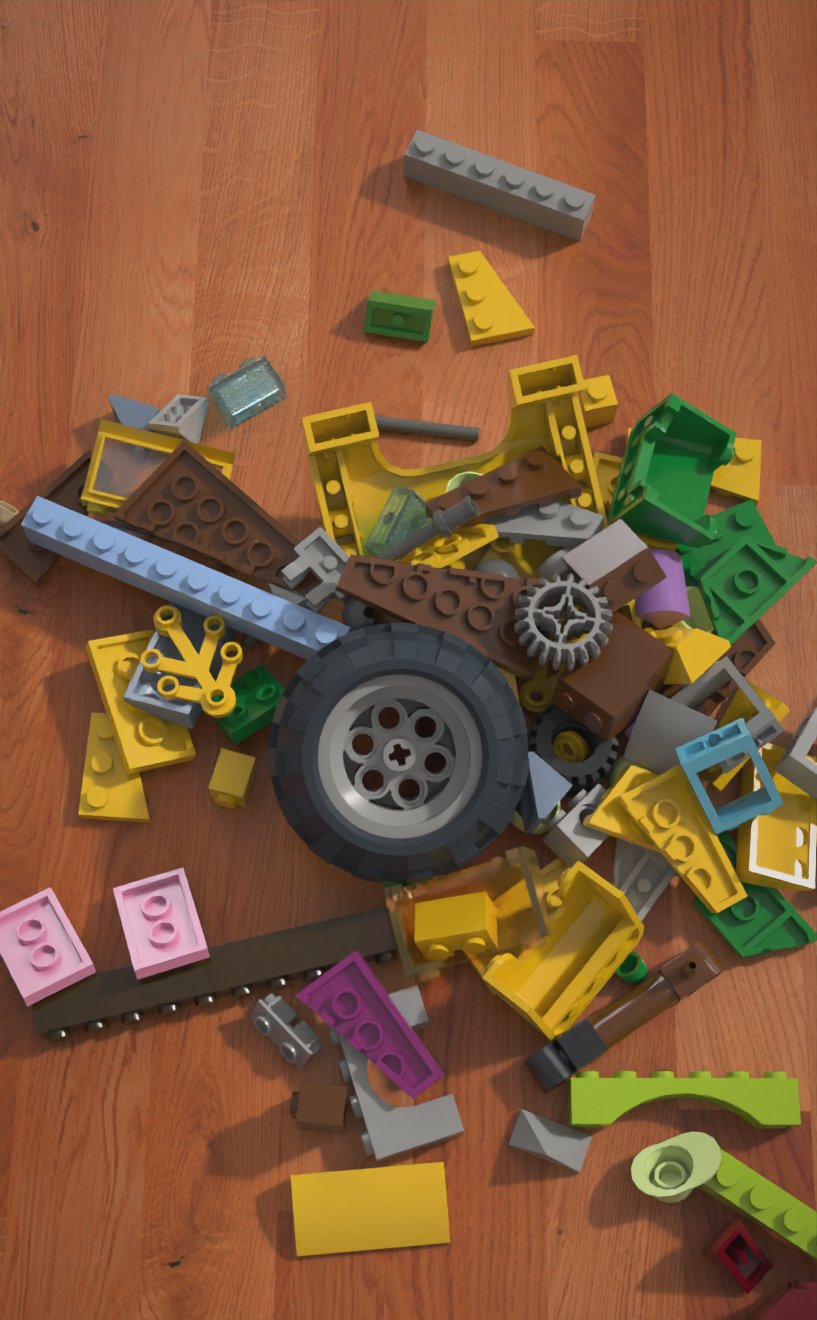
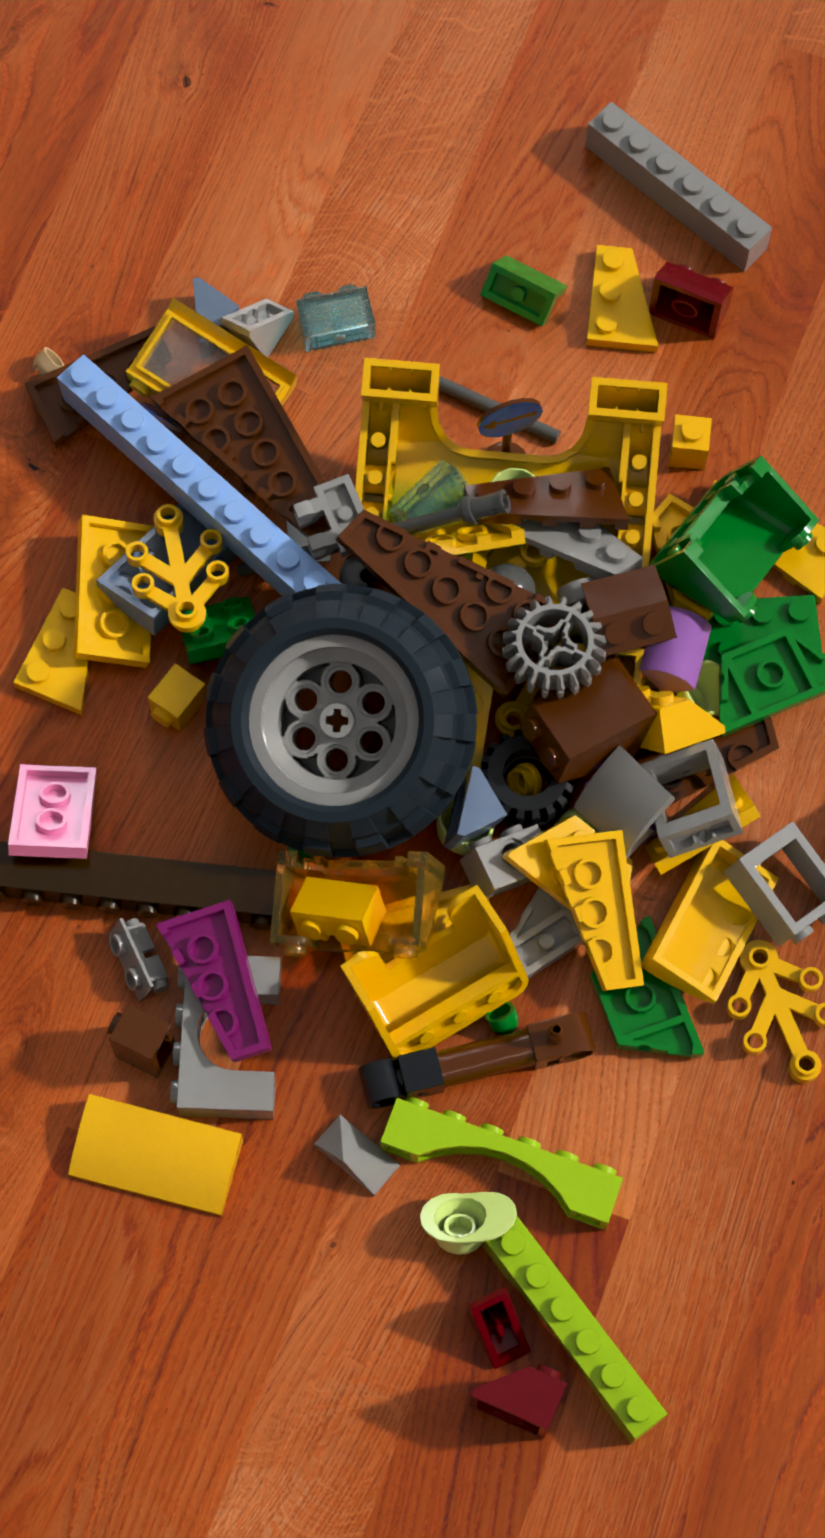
camera: 20 degrees right, 0 degrees up
medium azure window [675,718,784,835] -> none
none -> piece [477,398,543,454]
none -> dark red slope [649,261,734,339]

